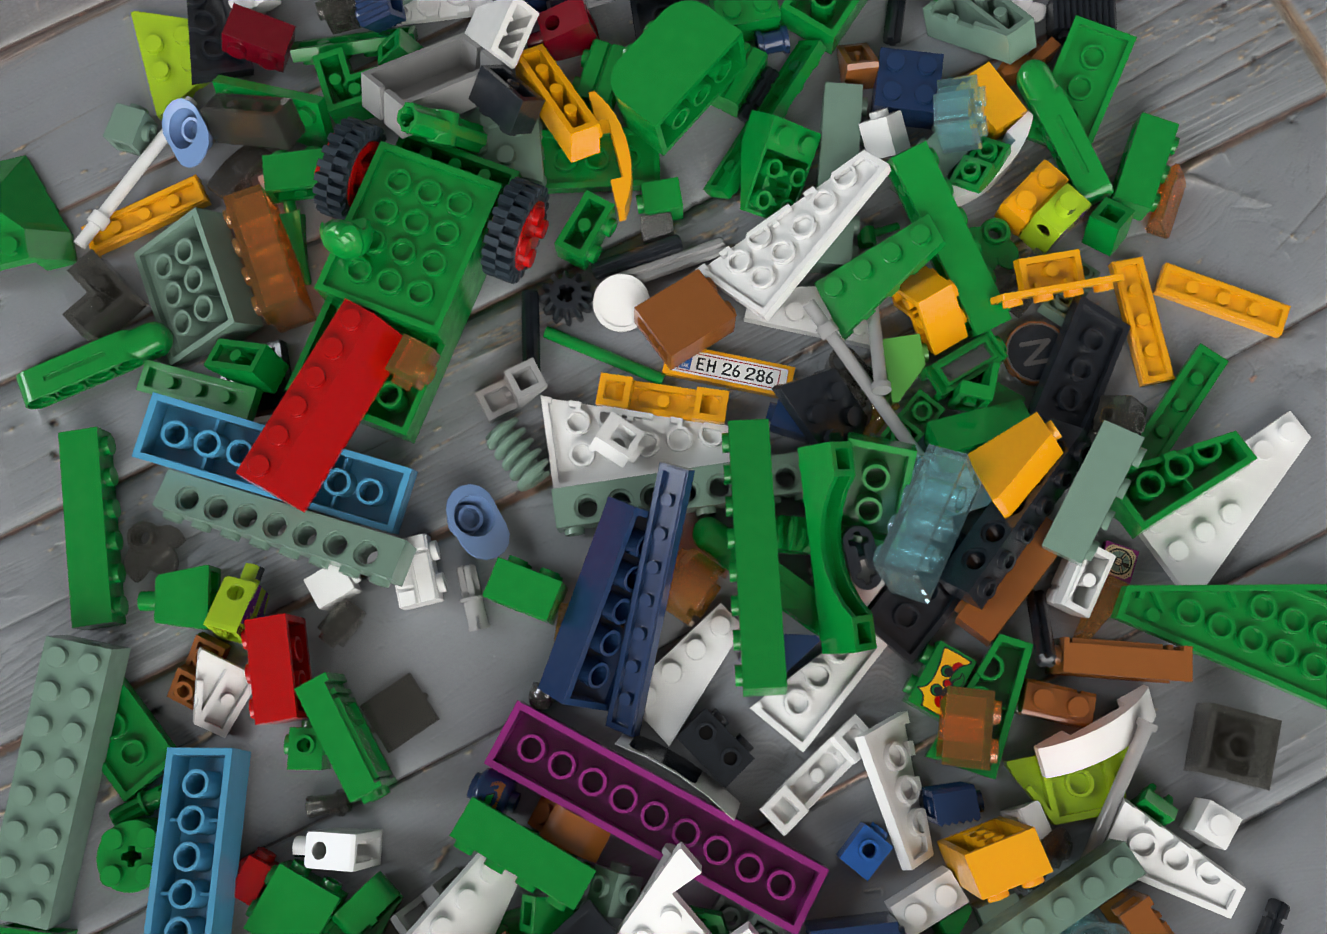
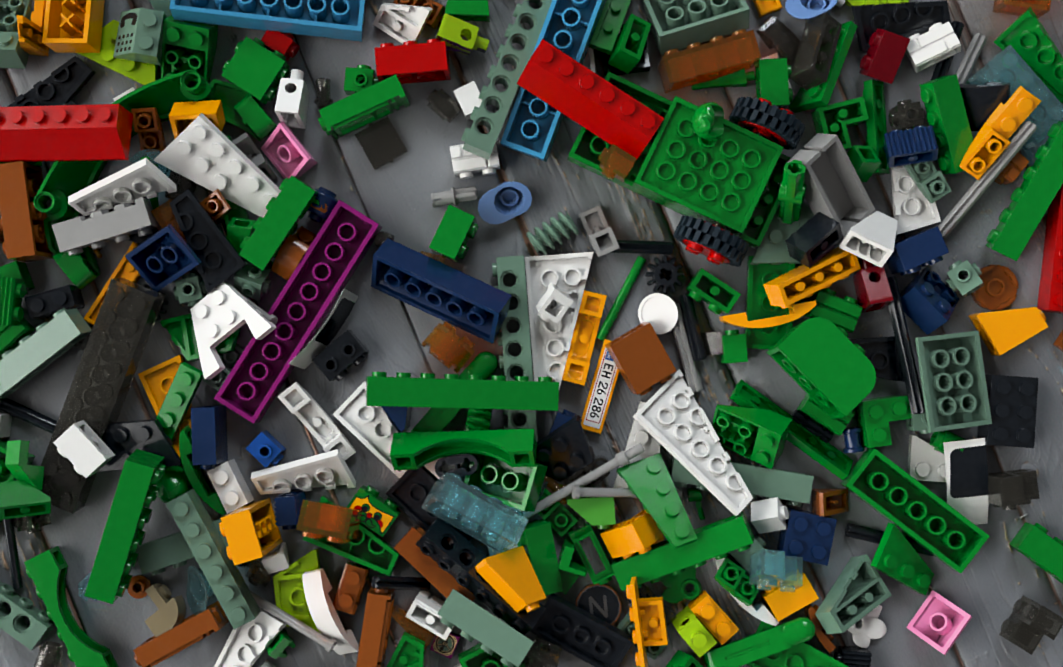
camera: 90 degrees right, 10 degrees up
dark blue tile [605,462,695,737] -> none
white wing [643,603,739,746] -> none
none -> bright pink slope [261,121,317,179]

